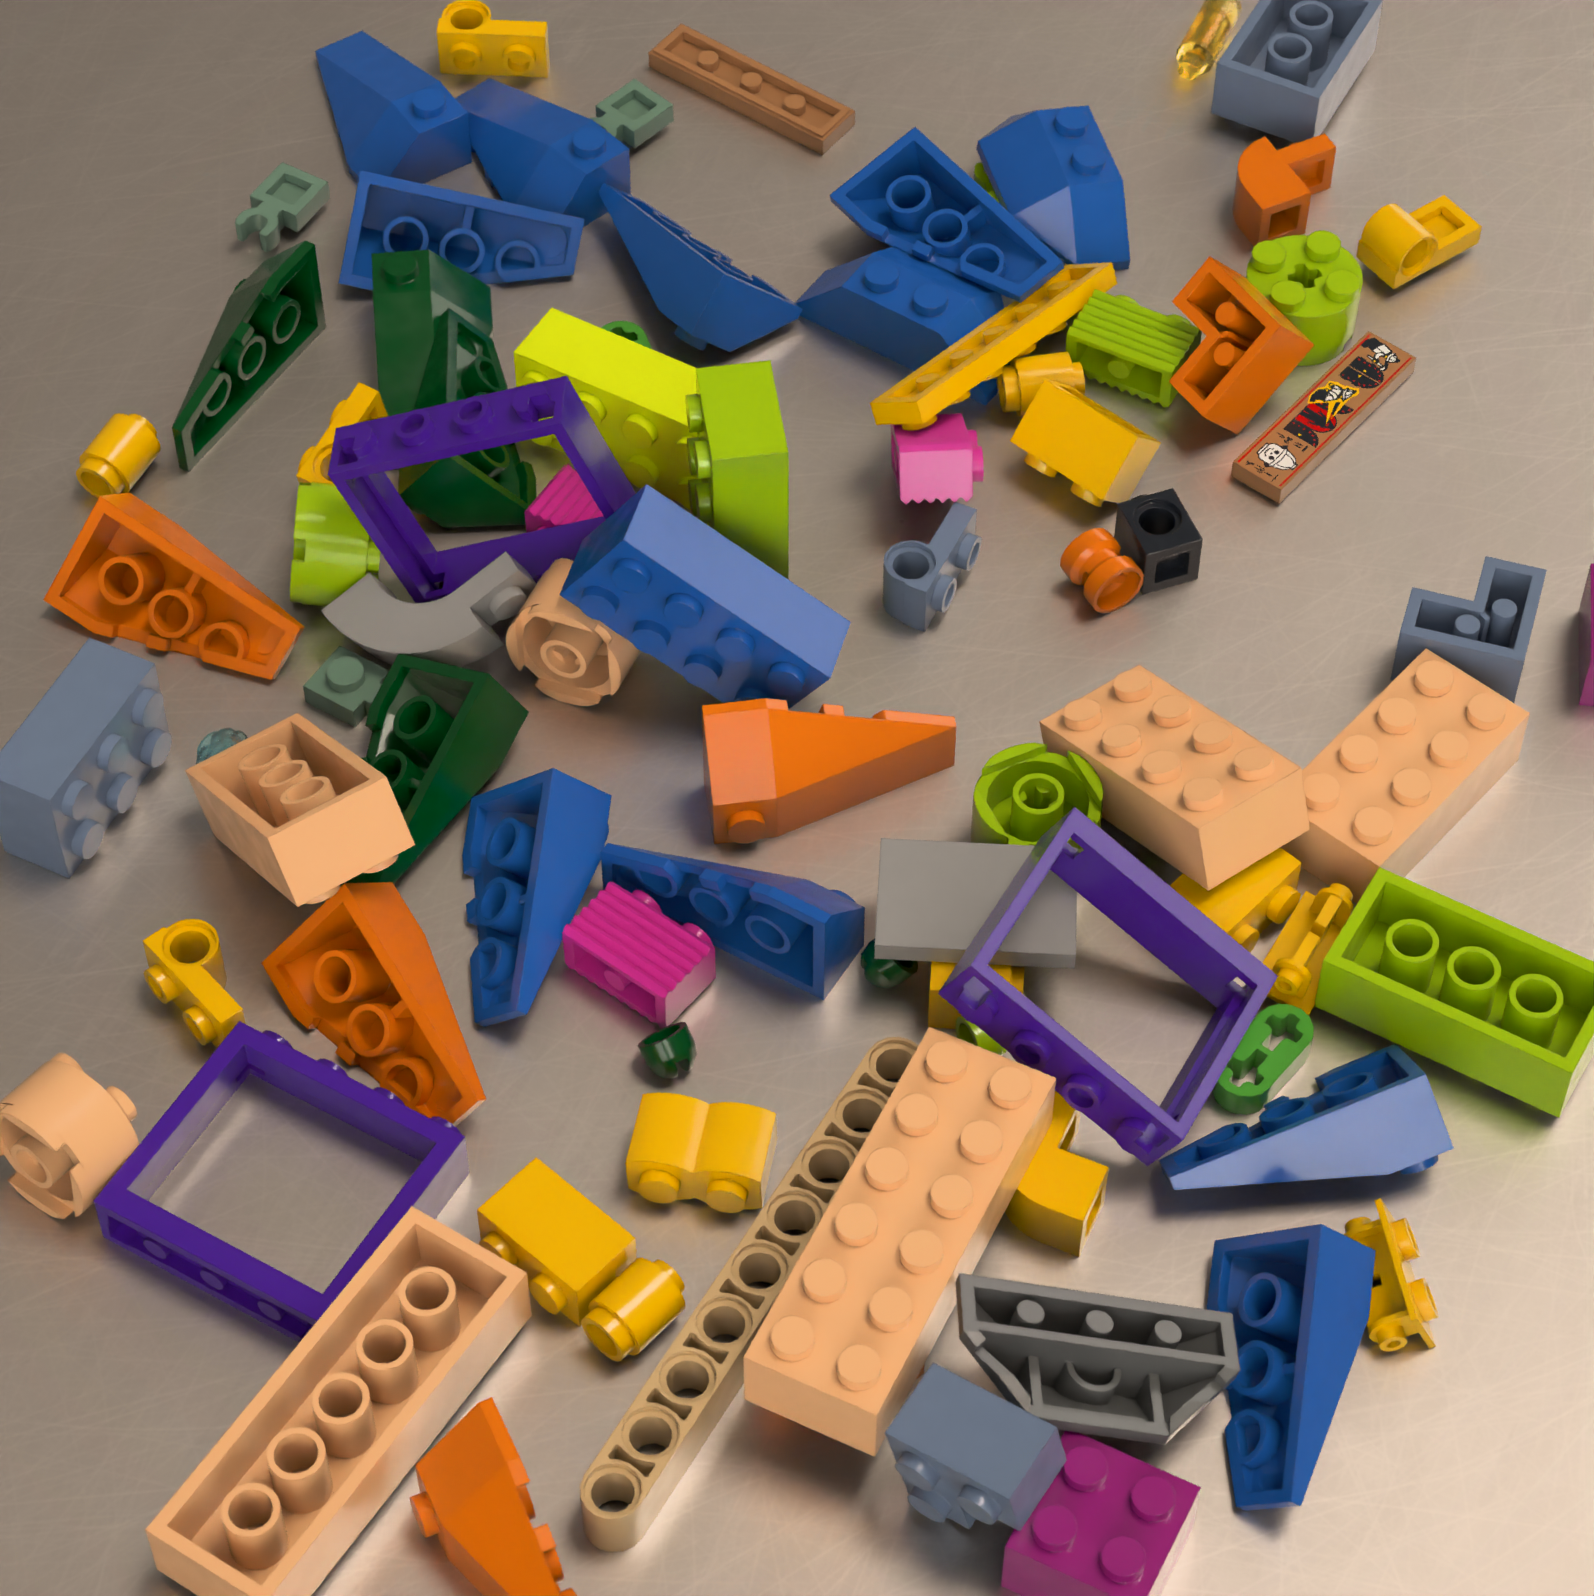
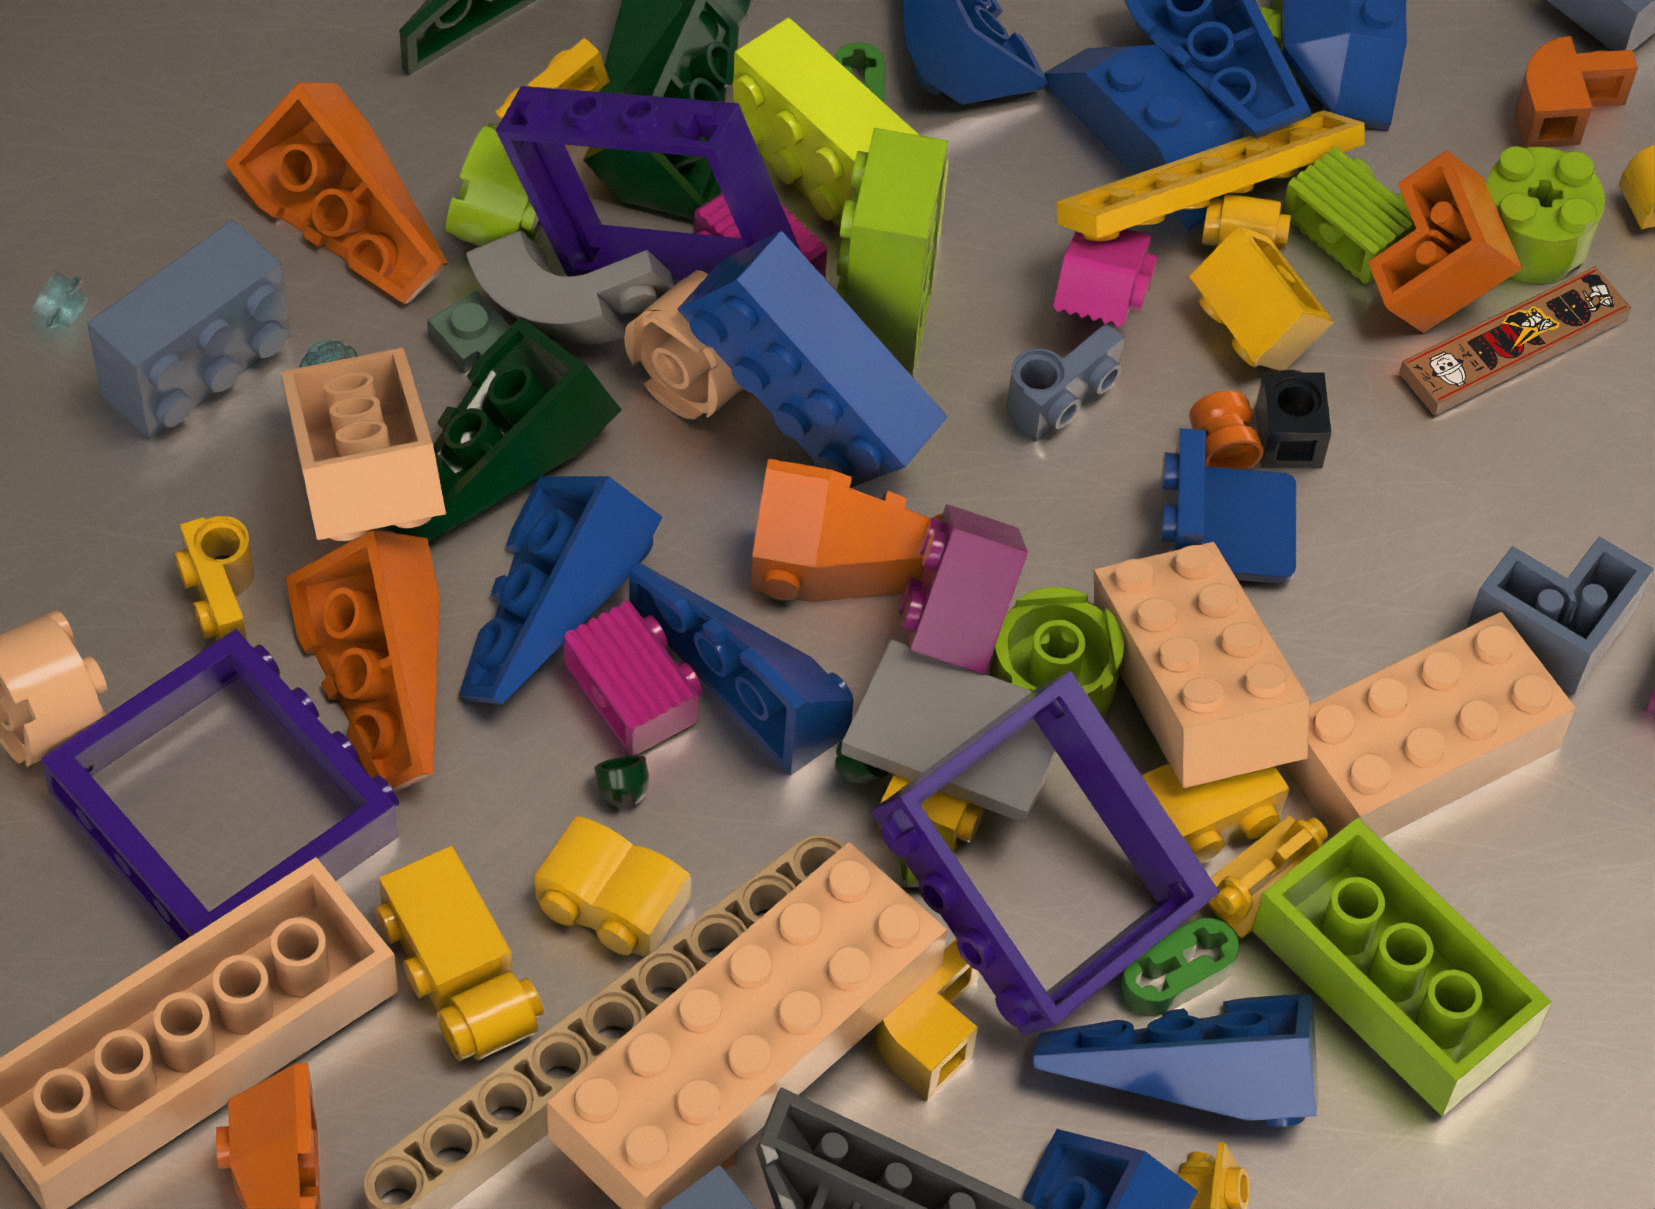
camera: 15 degrees right, 5 degrees up
yellow brick [76,413,161,498] -> none
none -> magenta brick [898,504,1028,674]
none -> blue bracket [1160,428,1296,583]

